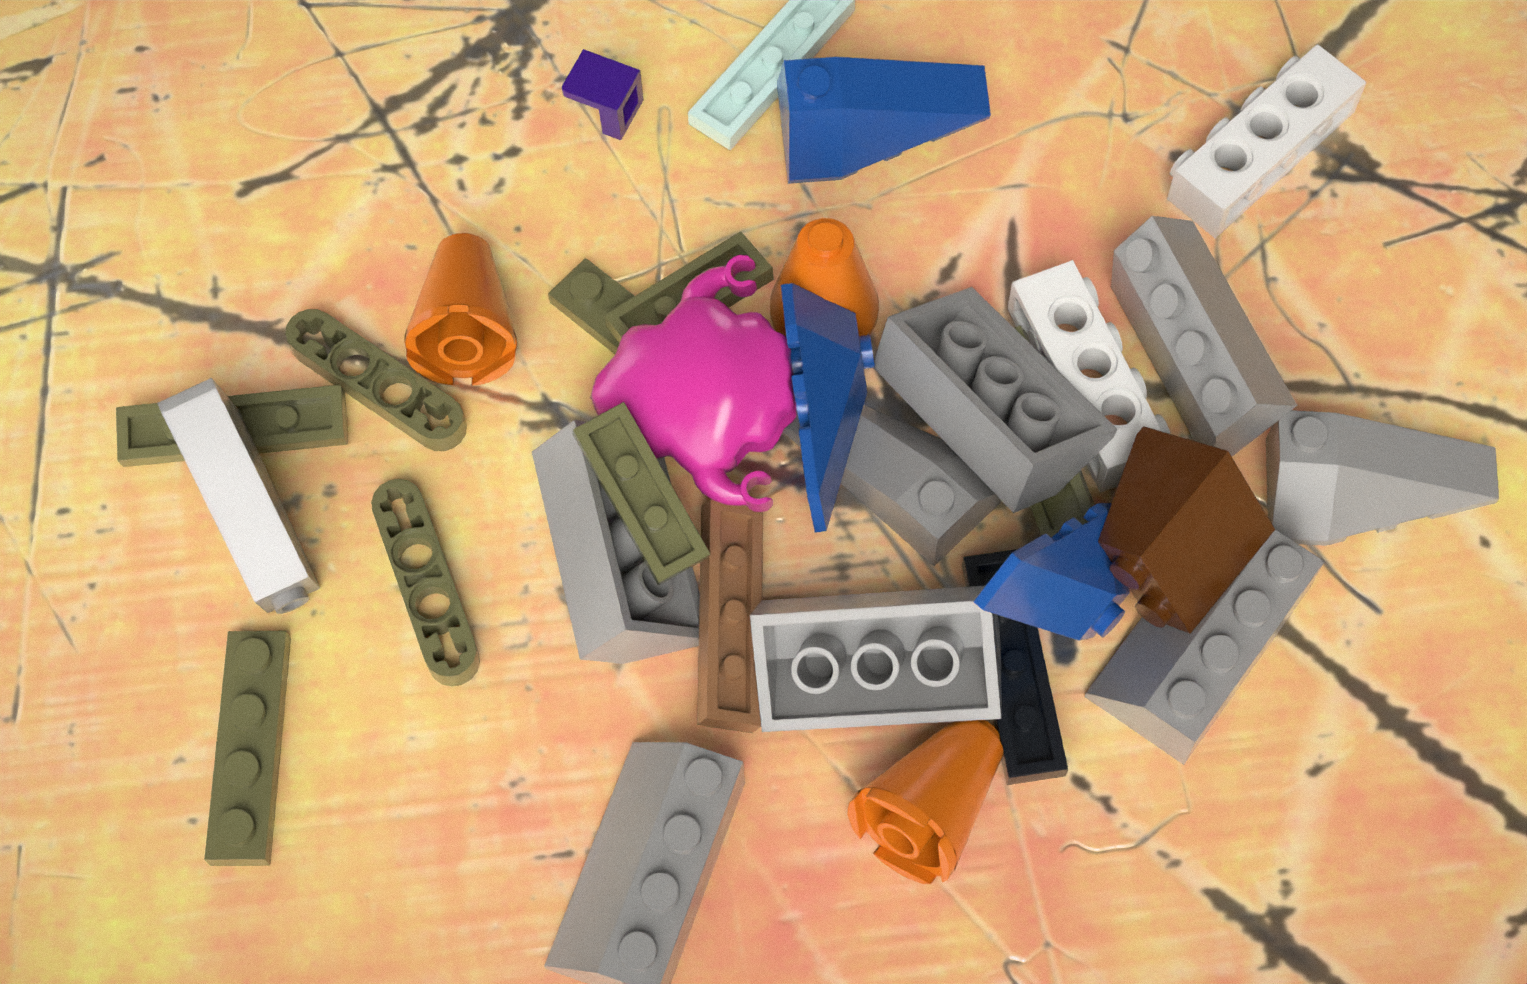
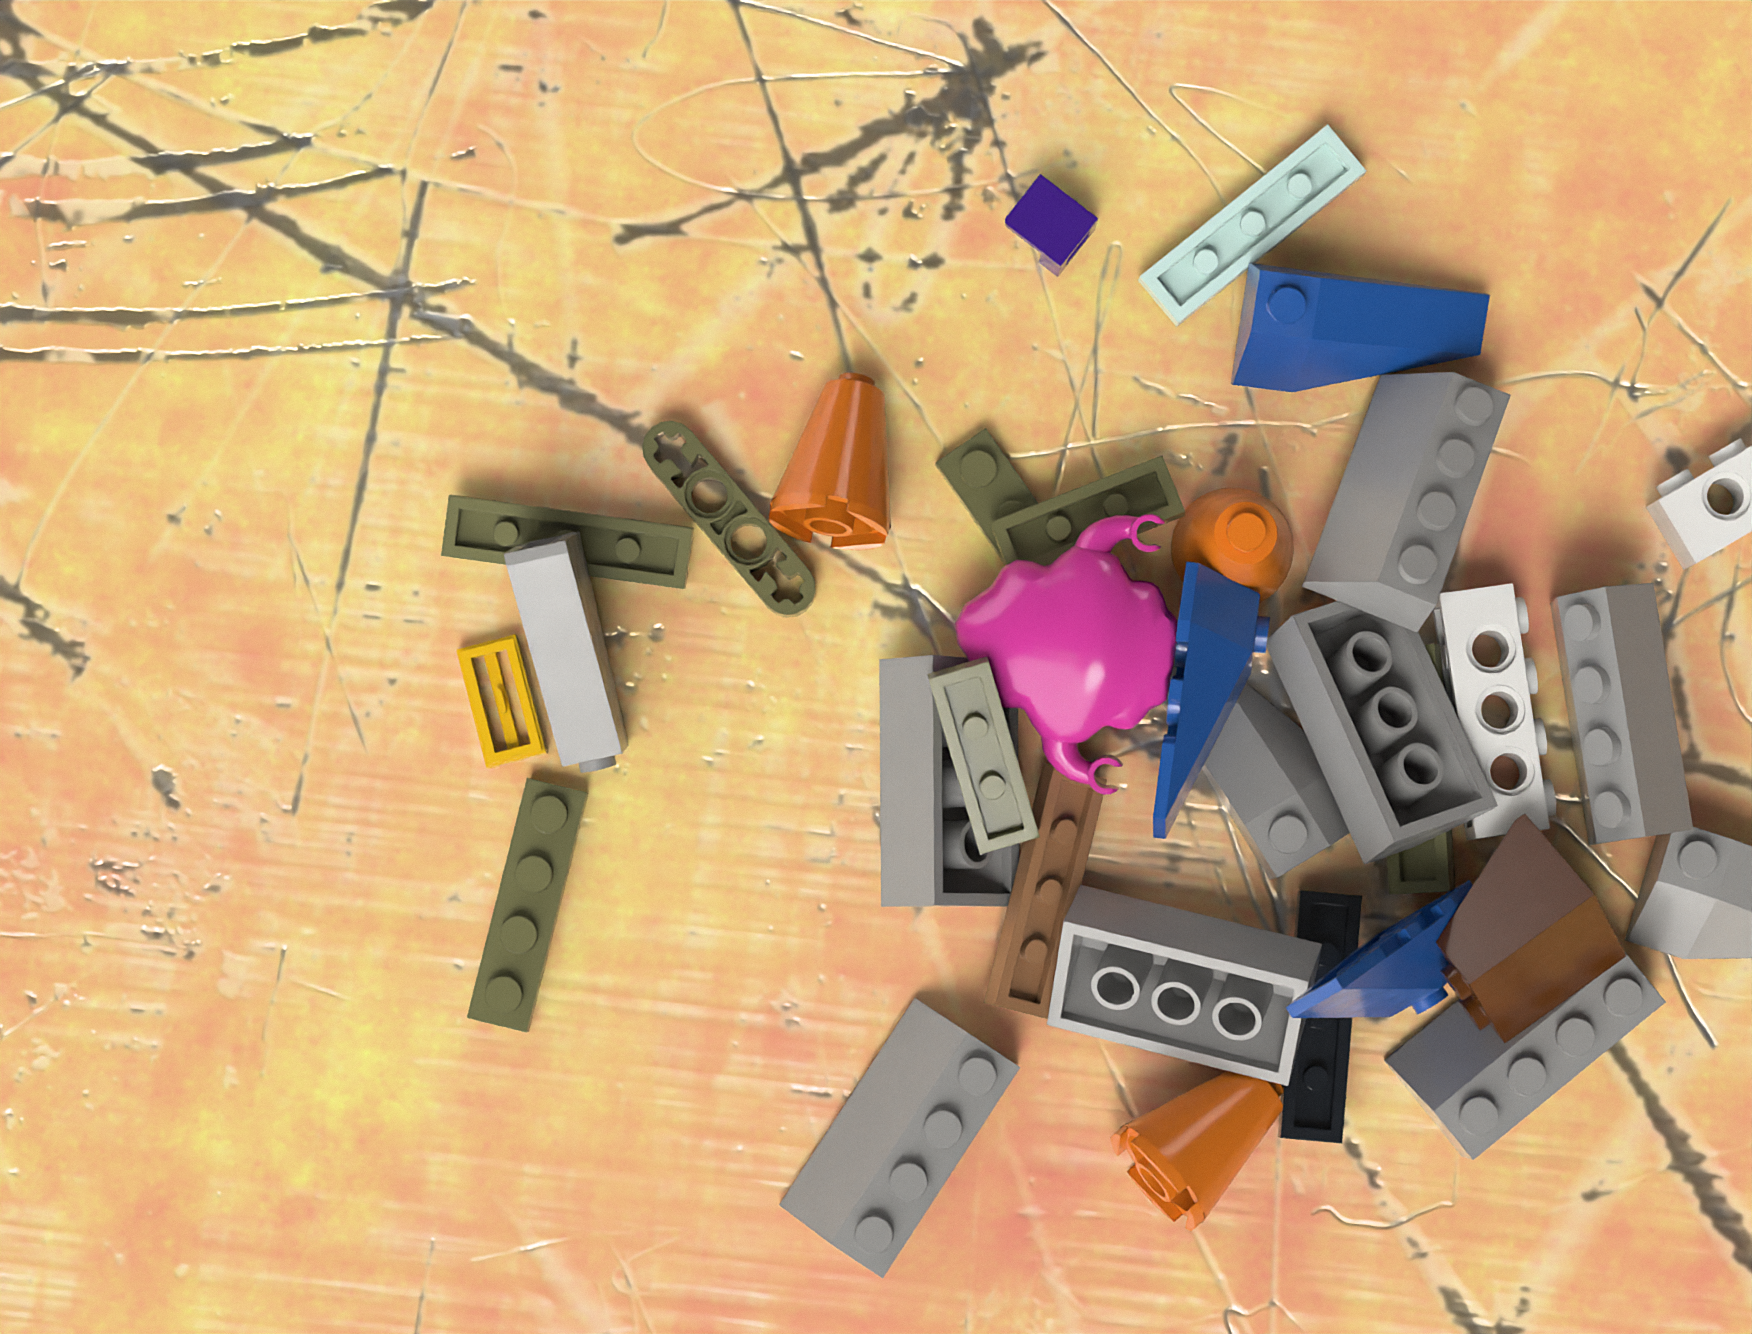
camera: 10 degrees right, 20 degrees up
olive beam [371,479,480,687] -> none
none -> yellow tile [456,634,548,769]
none -> light grey slope [1302,372,1511,632]

